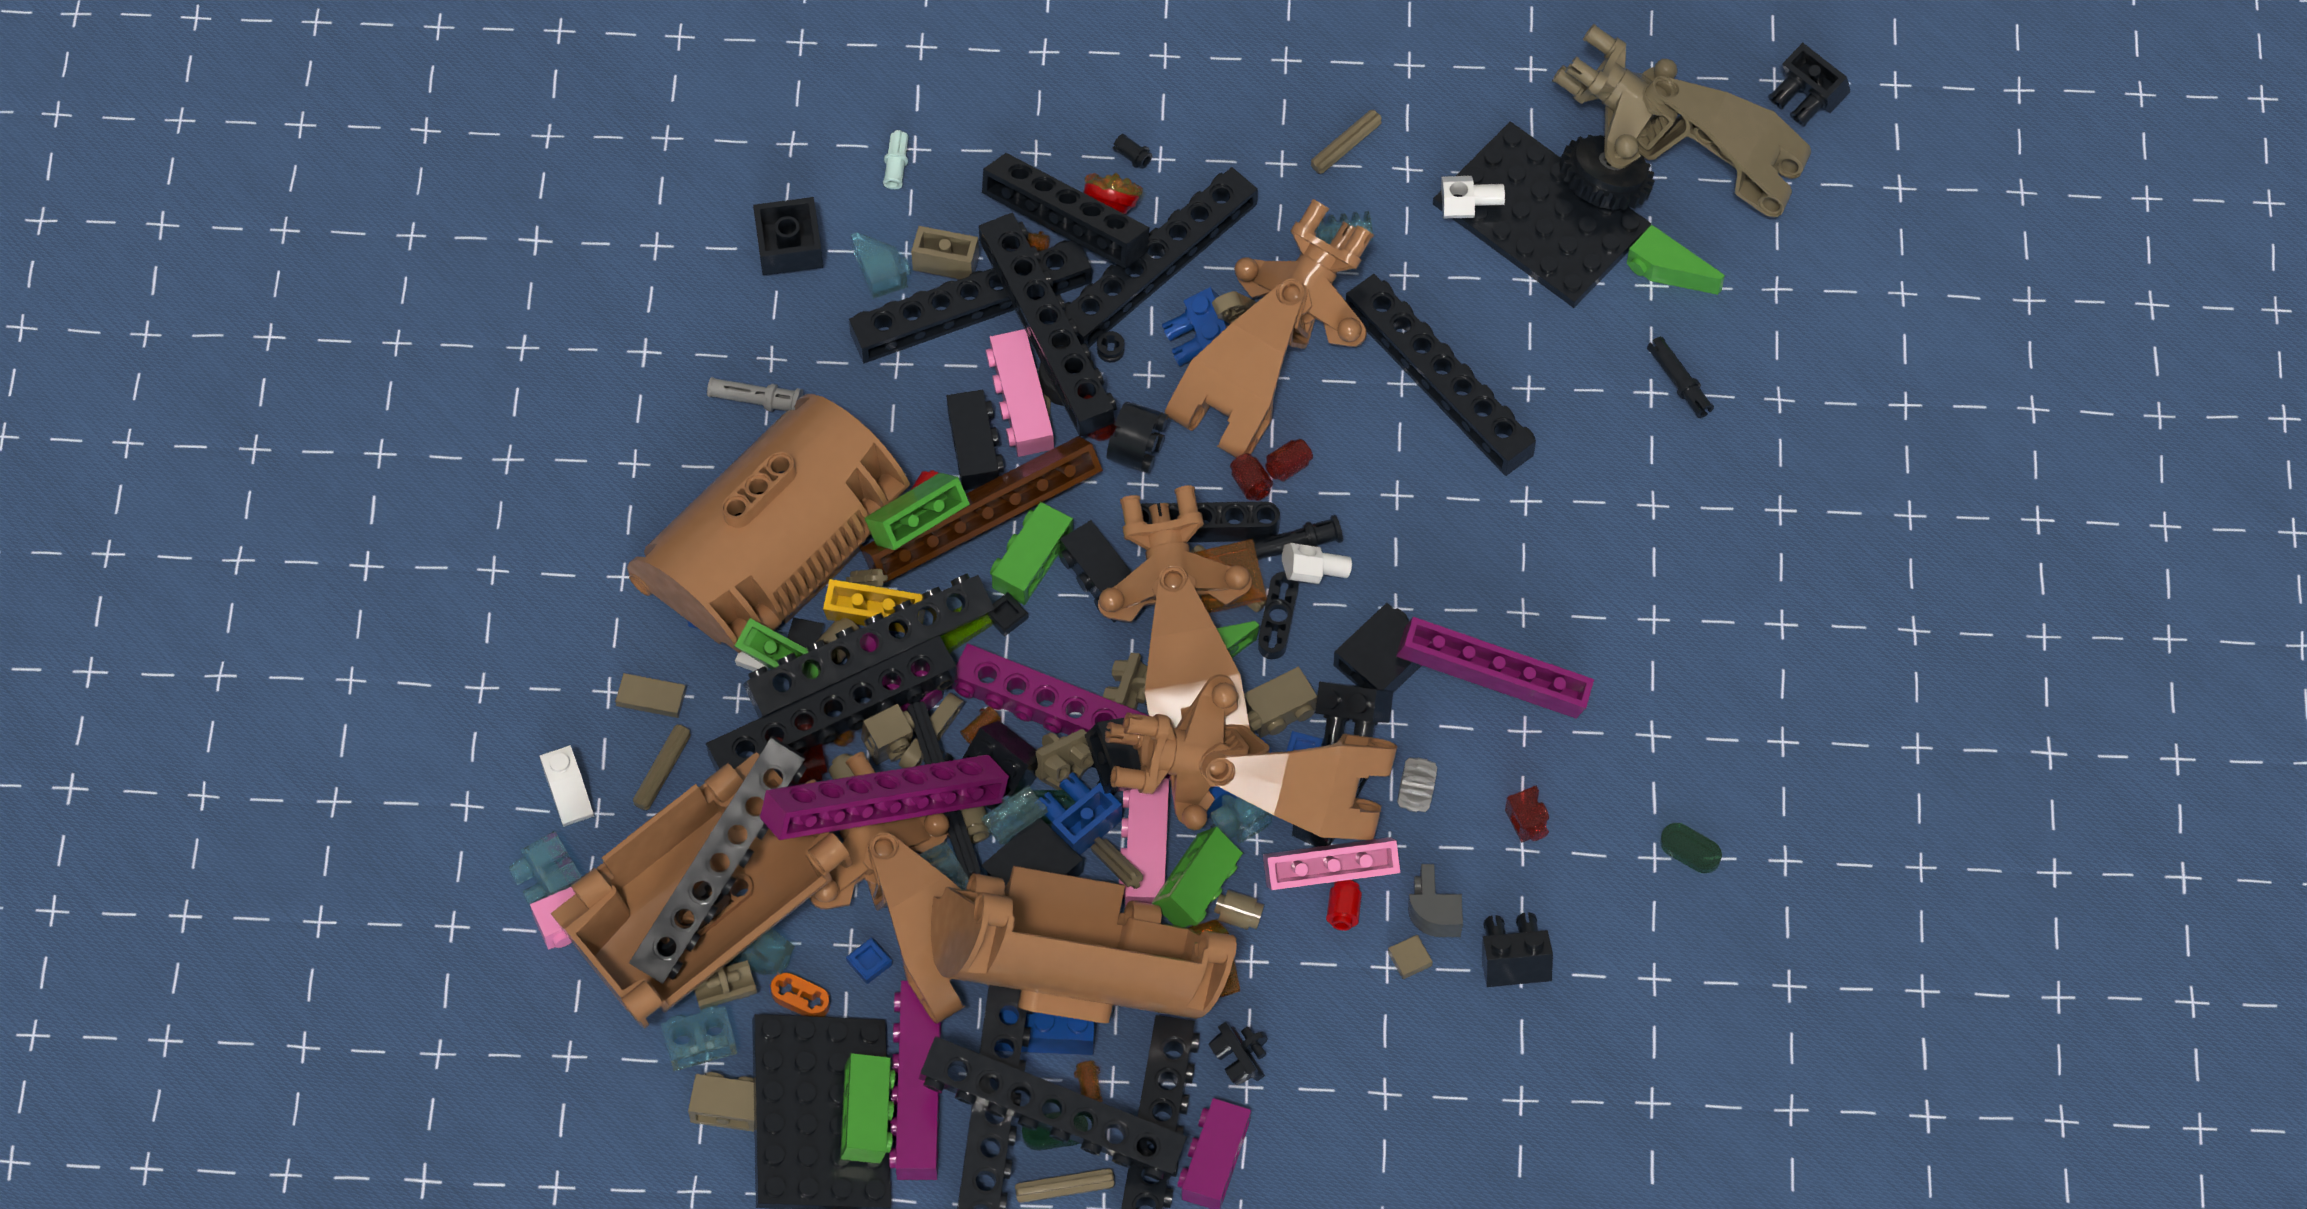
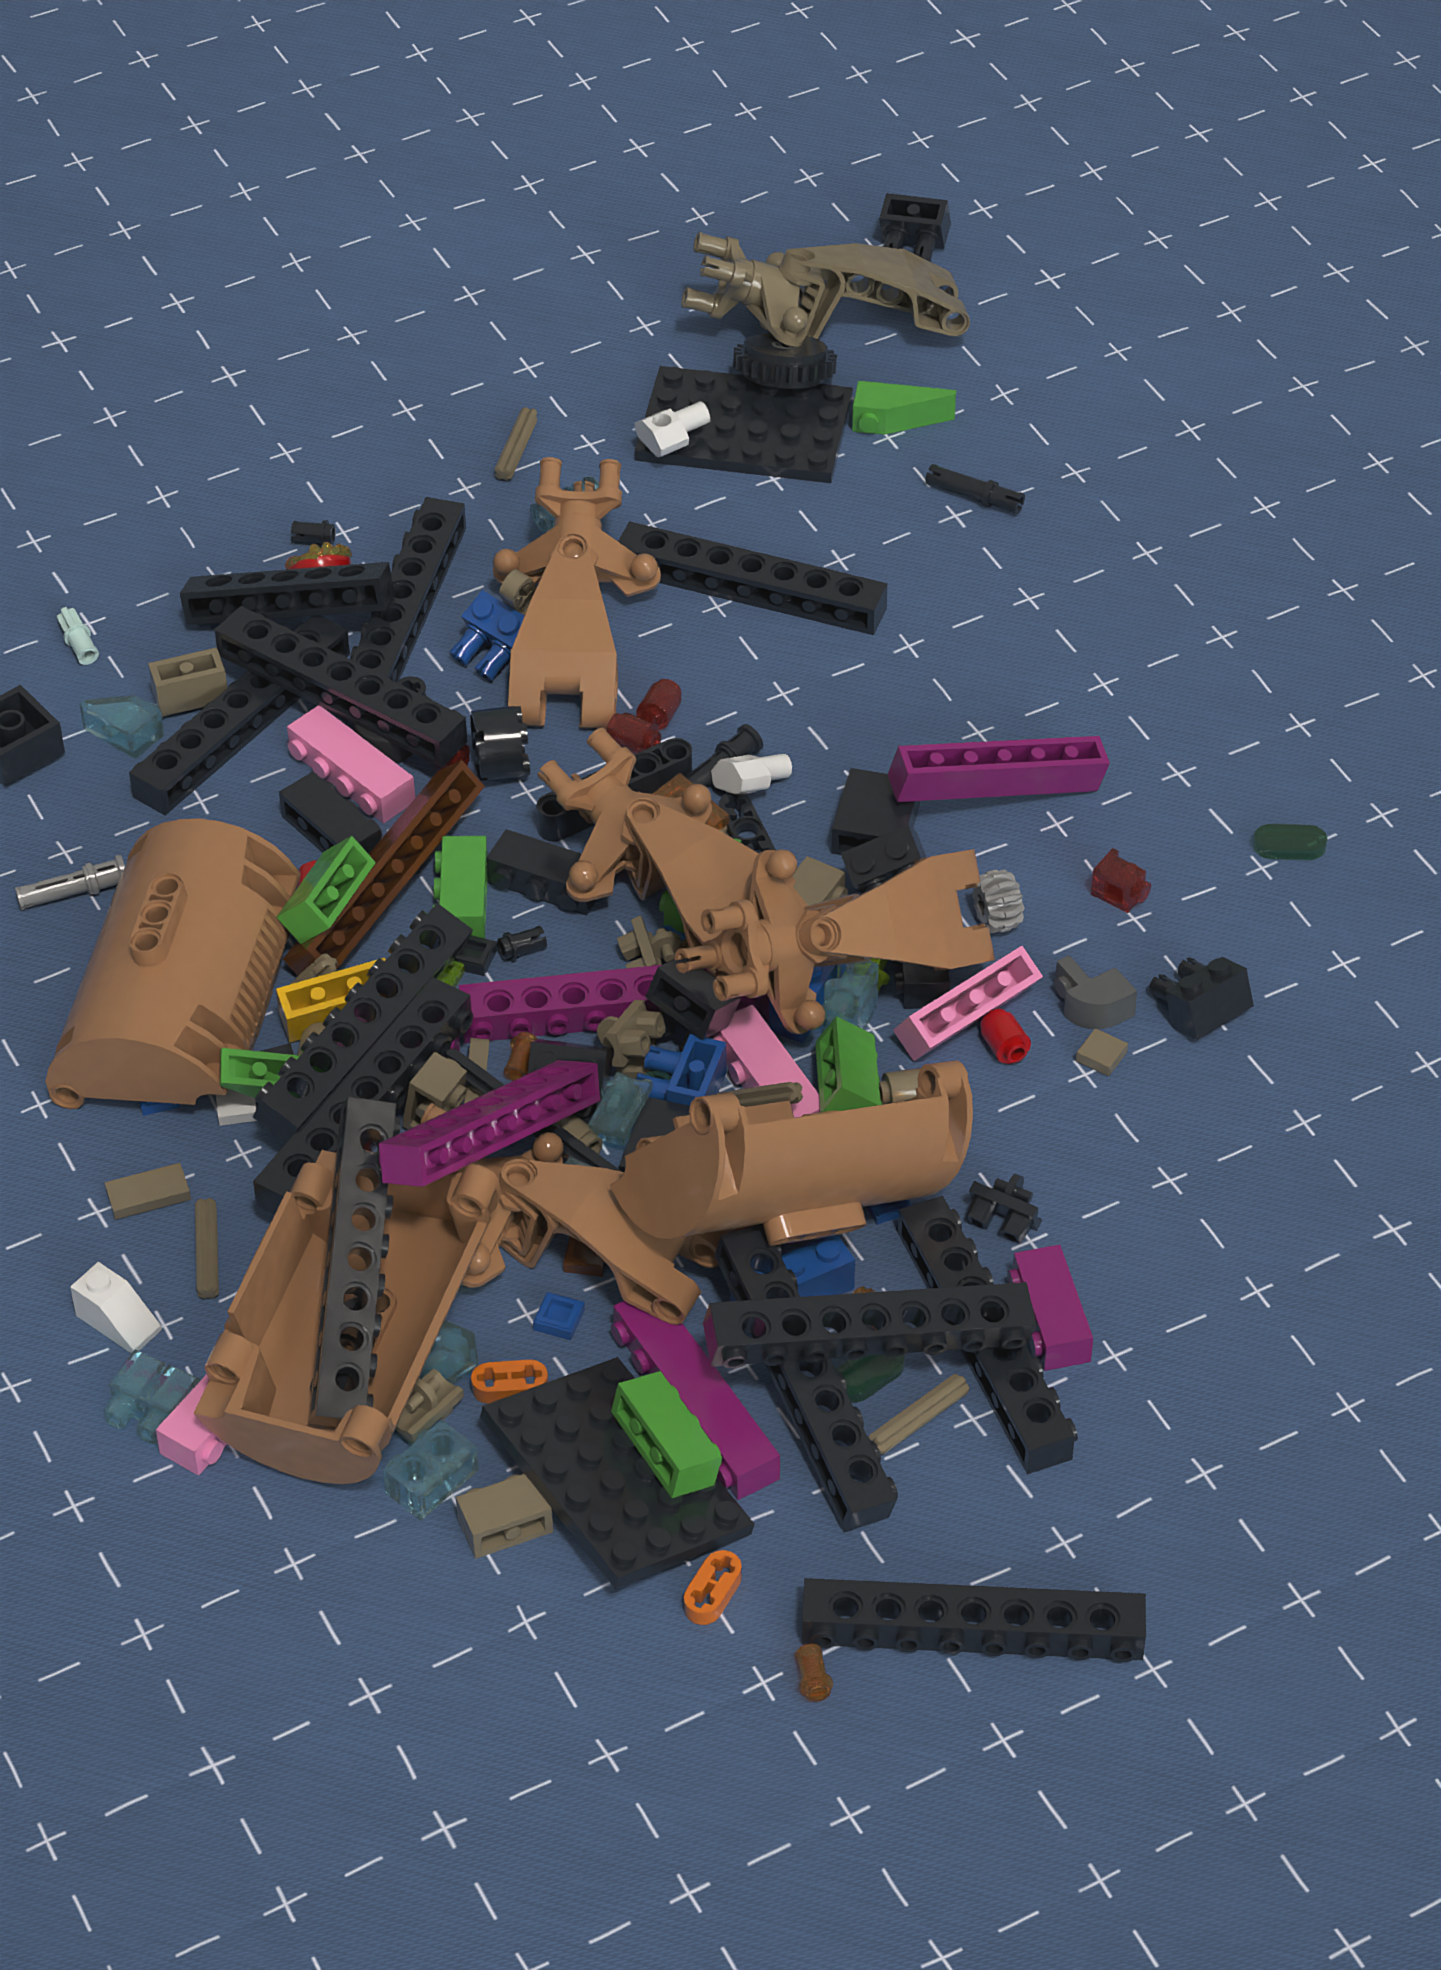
camera: 30 degrees left, 15 degrees down
none -> black pin [497,926,547,961]

